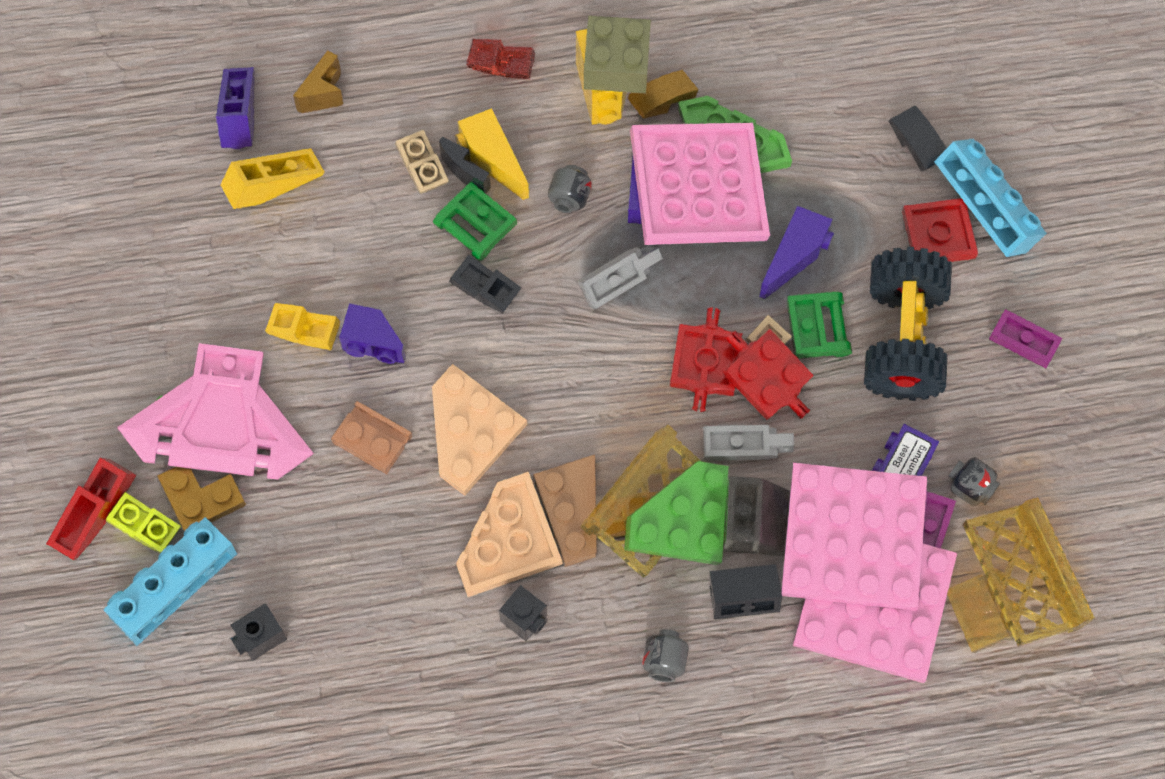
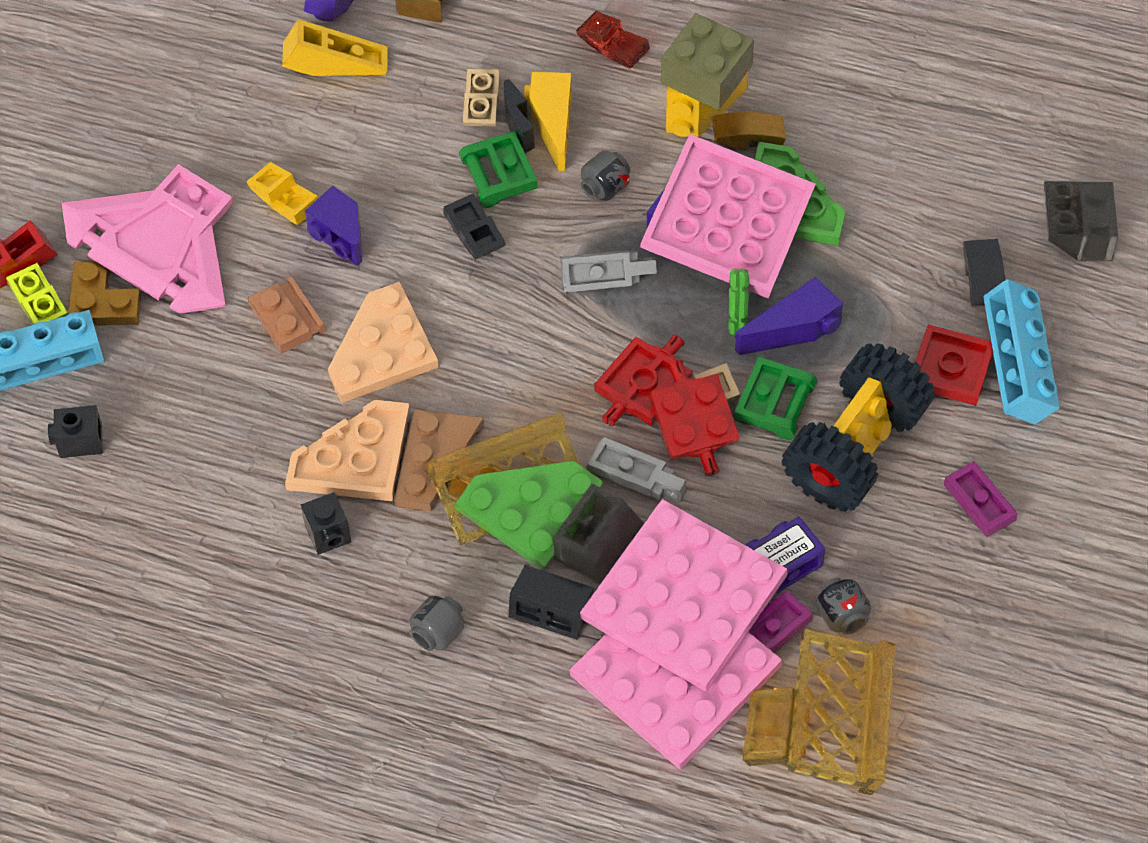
camera: 30 degrees right, 10 degrees down
none -> bright green axle [728,268,749,336]
none -> clear smoke slope [1044,181,1118,261]

